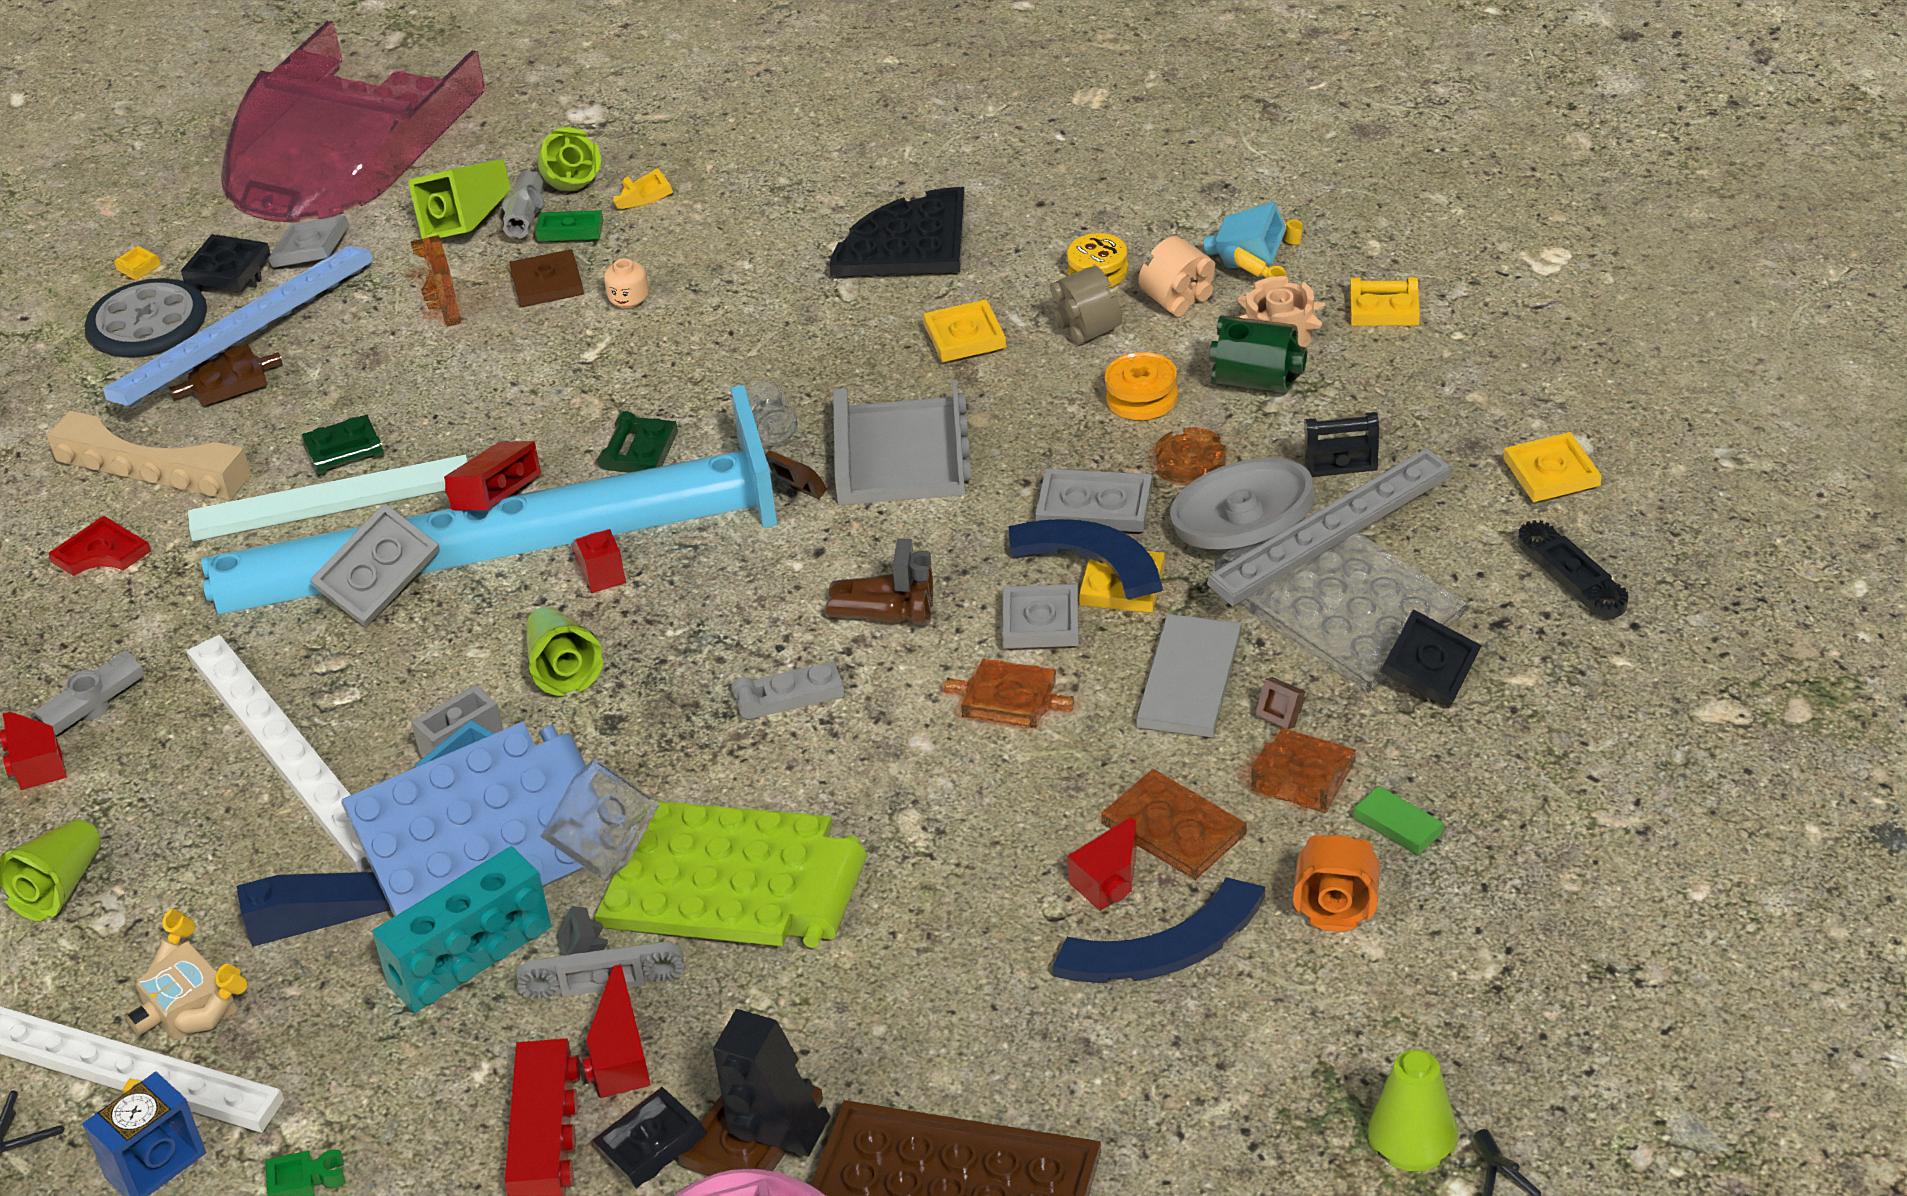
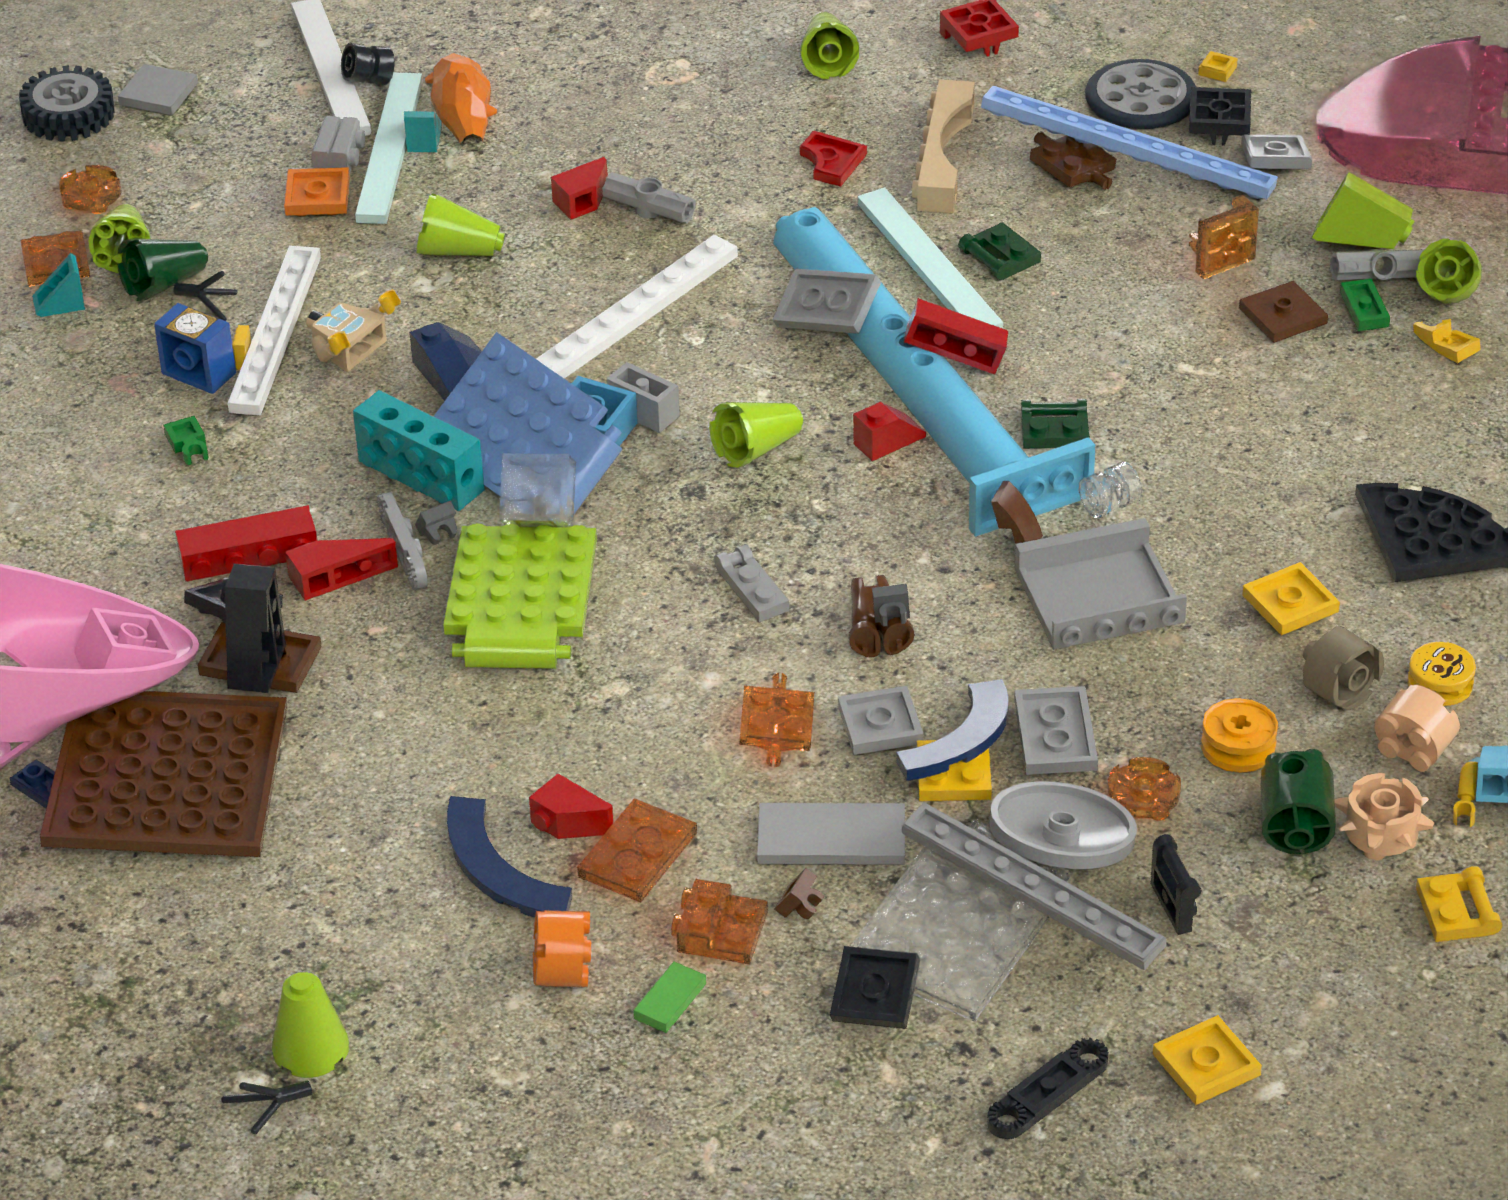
camera: 75 degrees right, 0 degrees up
light nougat head [604,258,649,309] -> none

